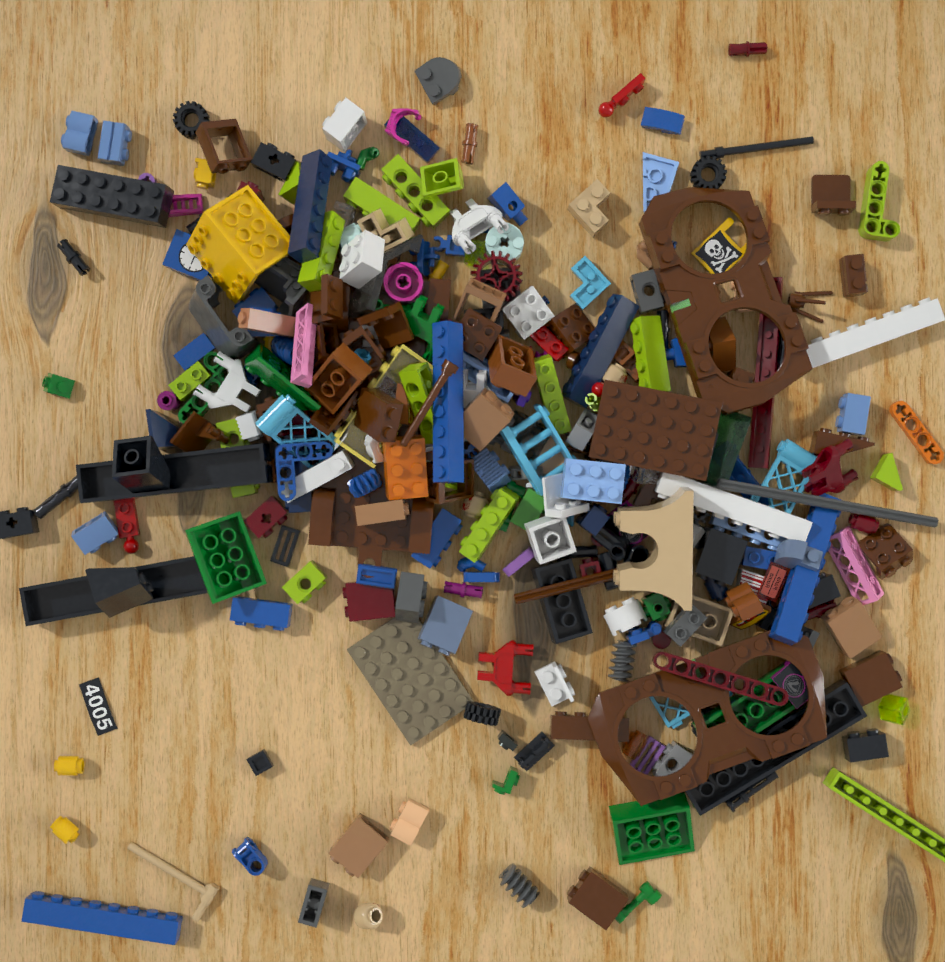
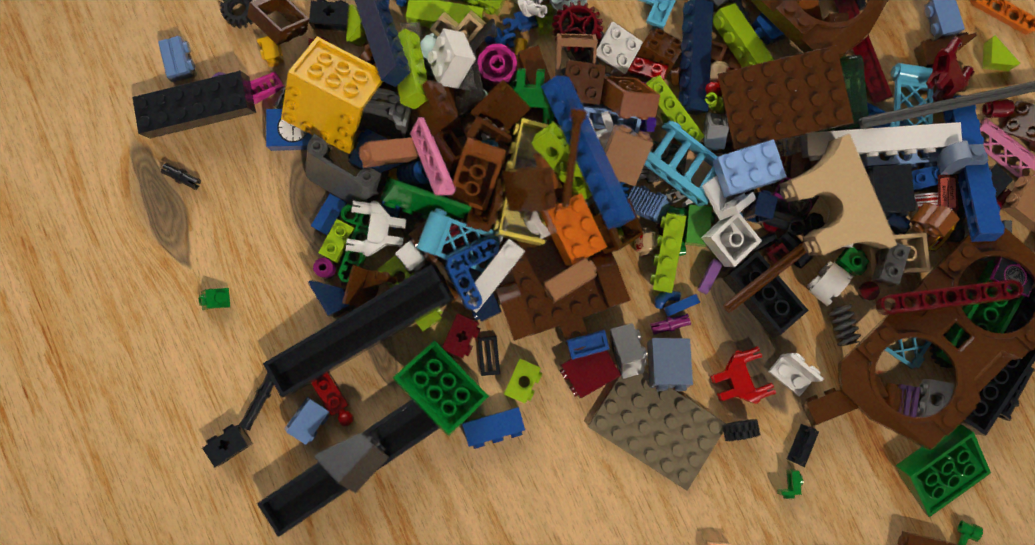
camera: 35 degrees left, 5 degrees down
medium blue brick [61,111,98,156] -> none
black slope [112,436,170,494] -> none
blue gear [347,469,382,498] -> none
blue brick [411,508,463,569] -> none
pearl dark grey plate [498,730,518,751] -> none
blue plate [625,621,662,645] -> none

